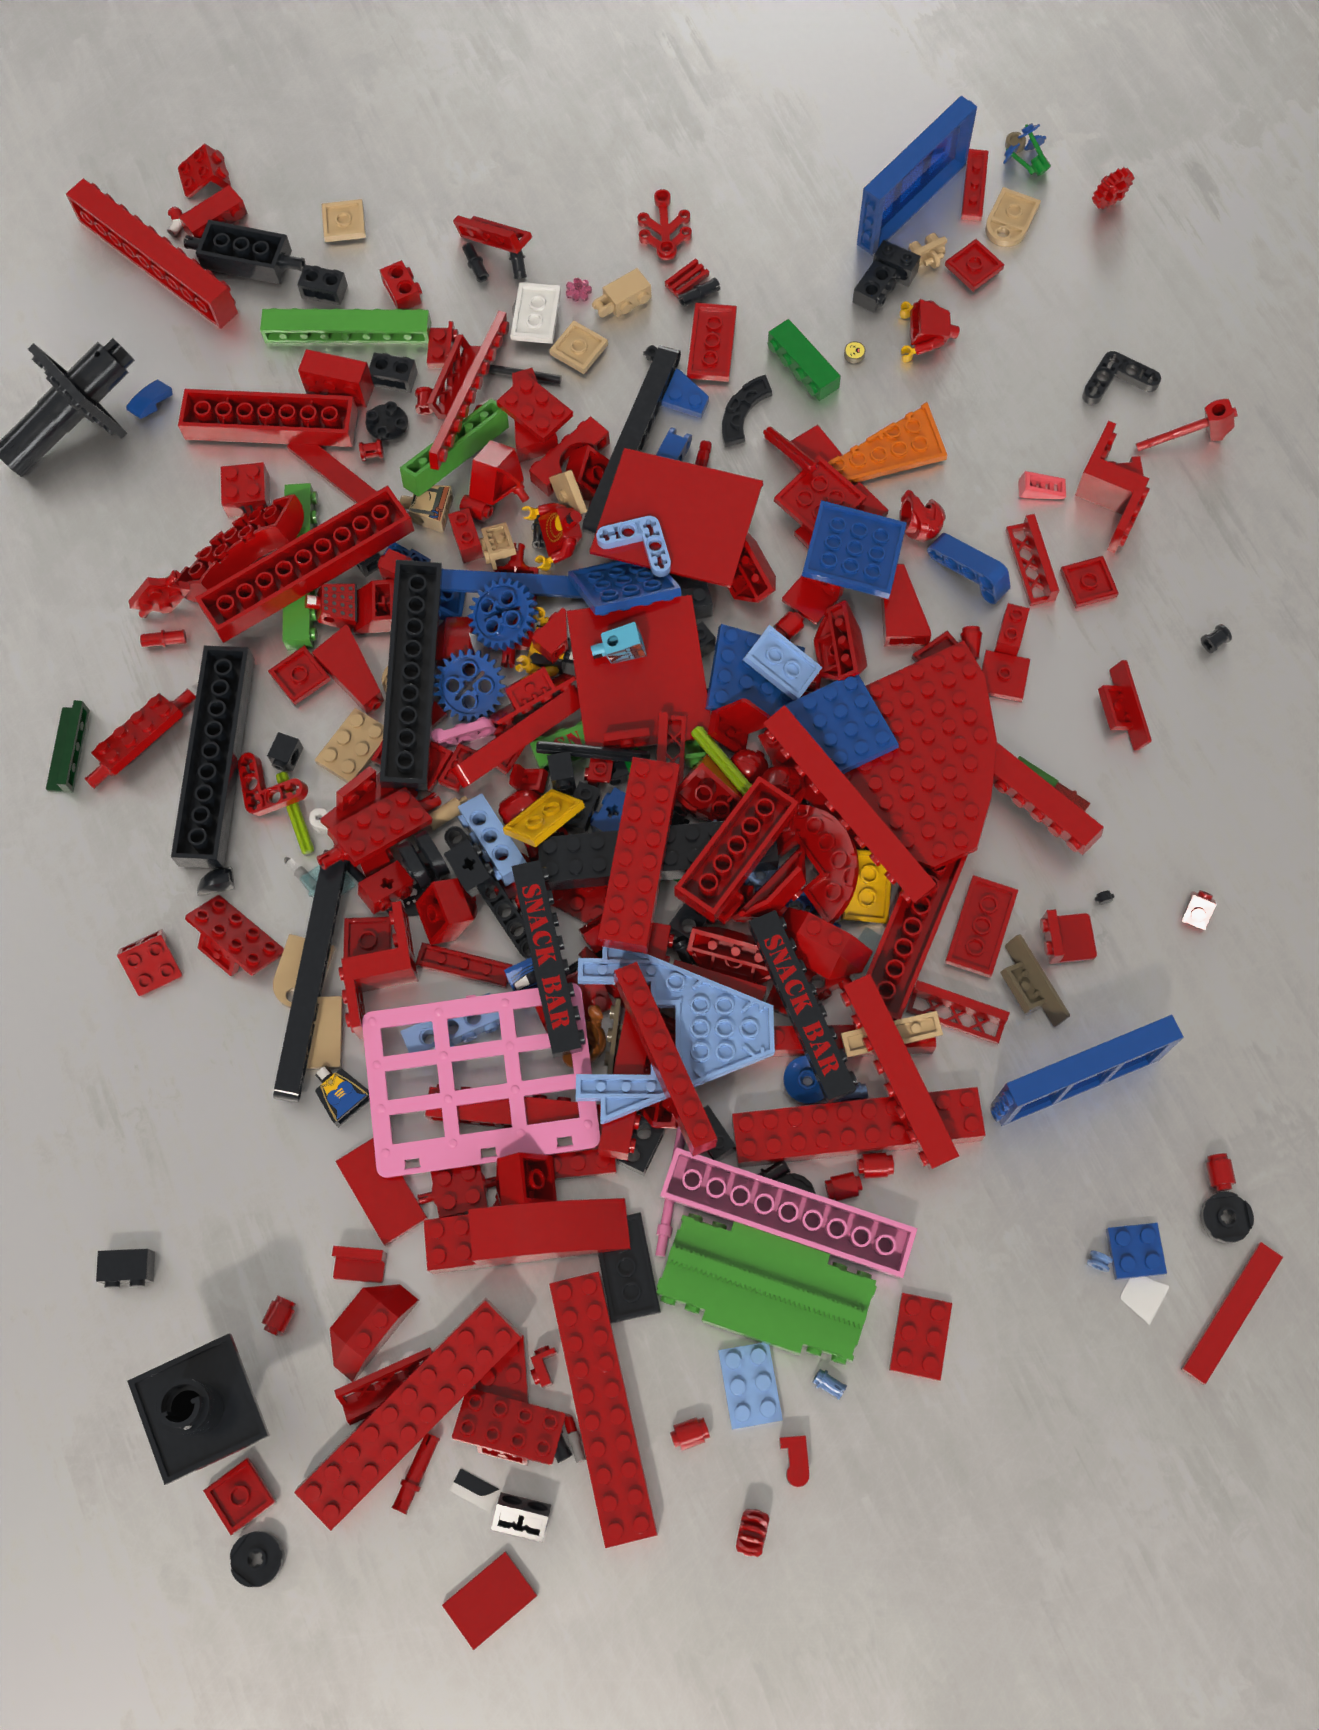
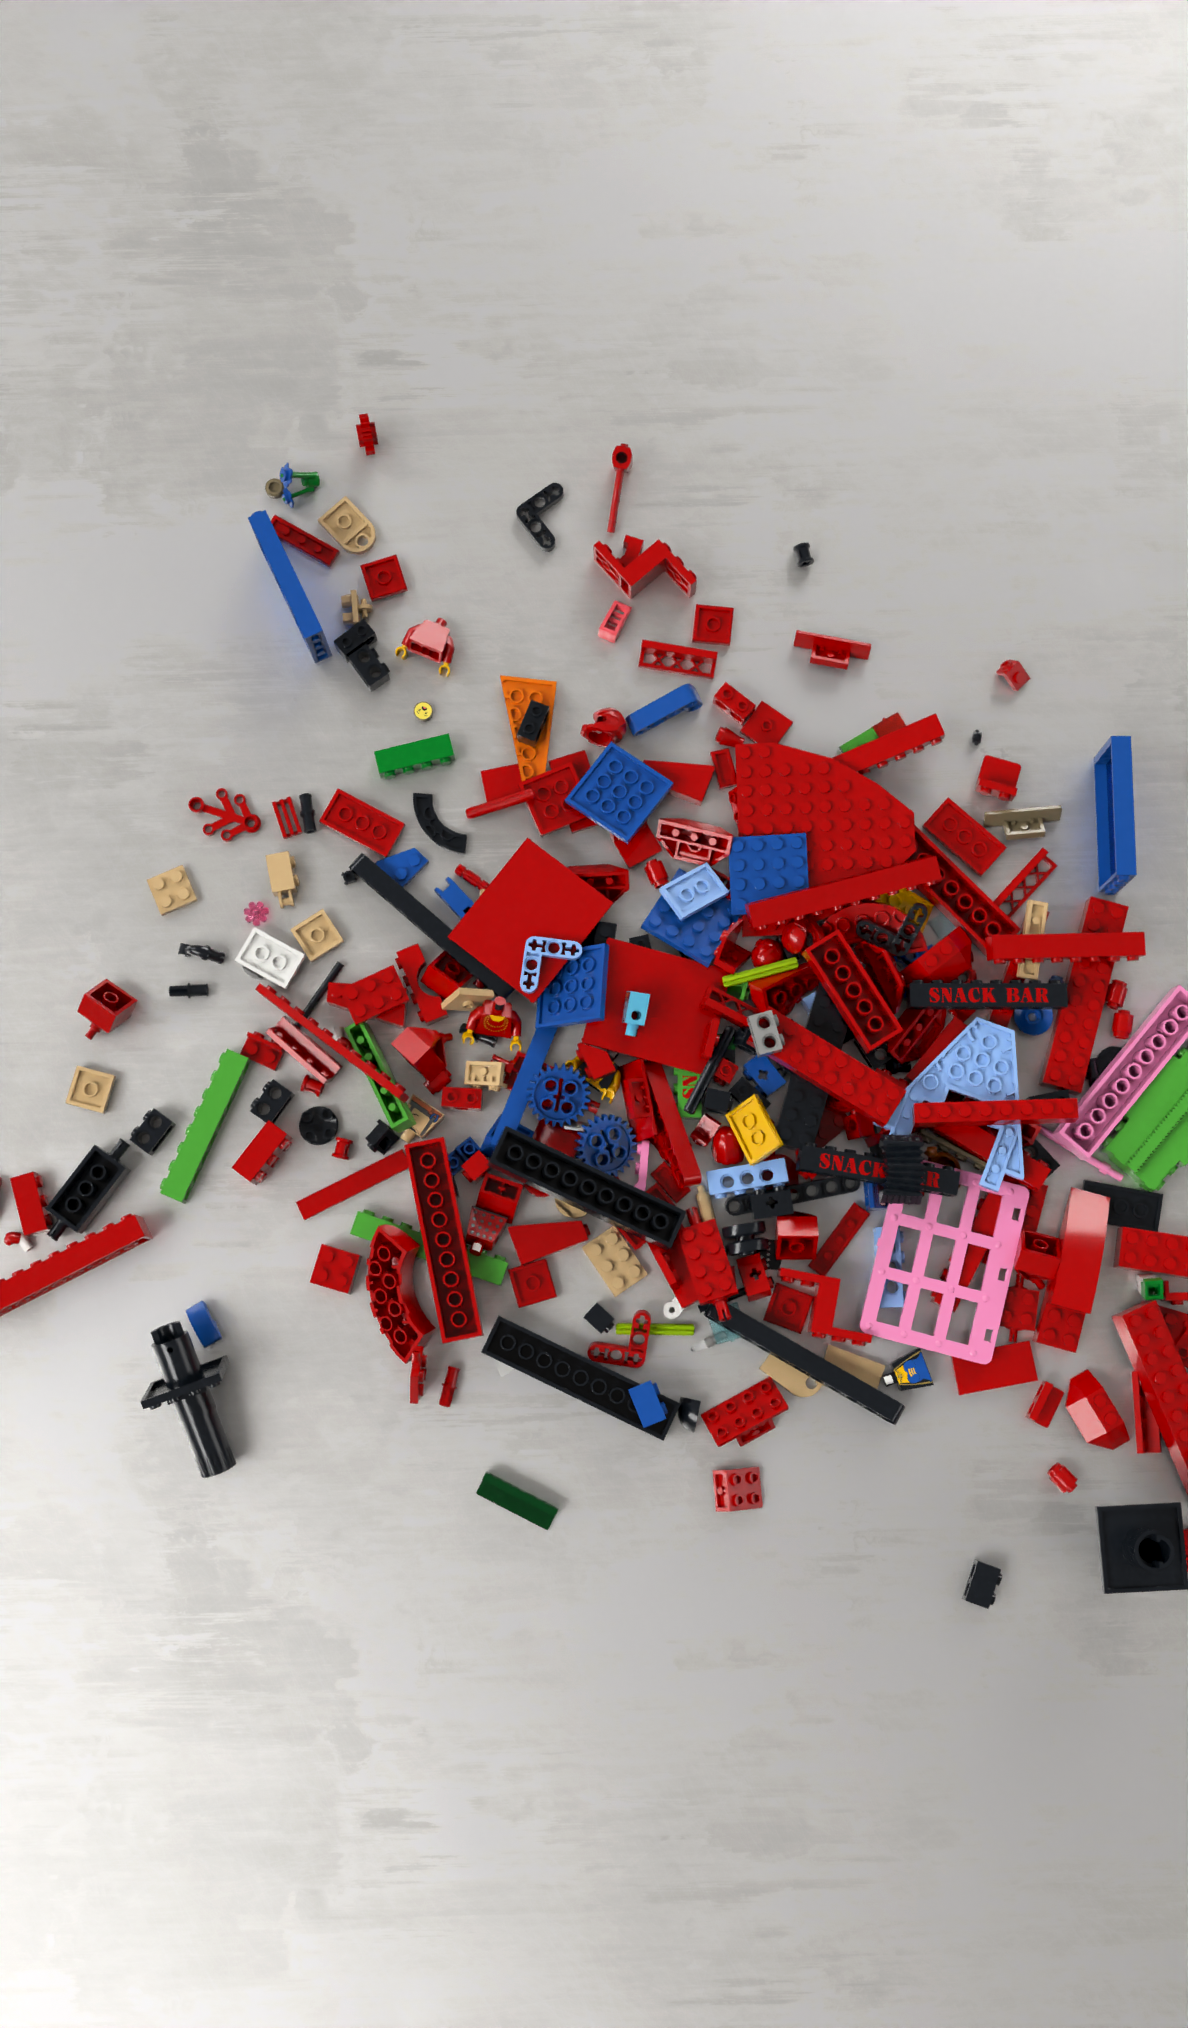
camera: 70 degrees left, 10 degrees up
red plate [84,688,196,789] -> none
red brick [178,389,358,447] -> none
red brick [379,260,422,310] -> none
red fence [453,215,532,254] -> none
none -> red piece [77,979,138,1040]
none -> tan plate [147,865,198,916]
none -> black brick [365,1119,400,1155]
none -> black brick [517,700,550,748]
none -> blue brick [628,1380,668,1428]
none -> light grey brick [747,1010,785,1058]
none -> black beam [856,903,928,956]
none -> black piece [879,1134,926,1205]
none -> green leg [1136,1273,1164,1301]

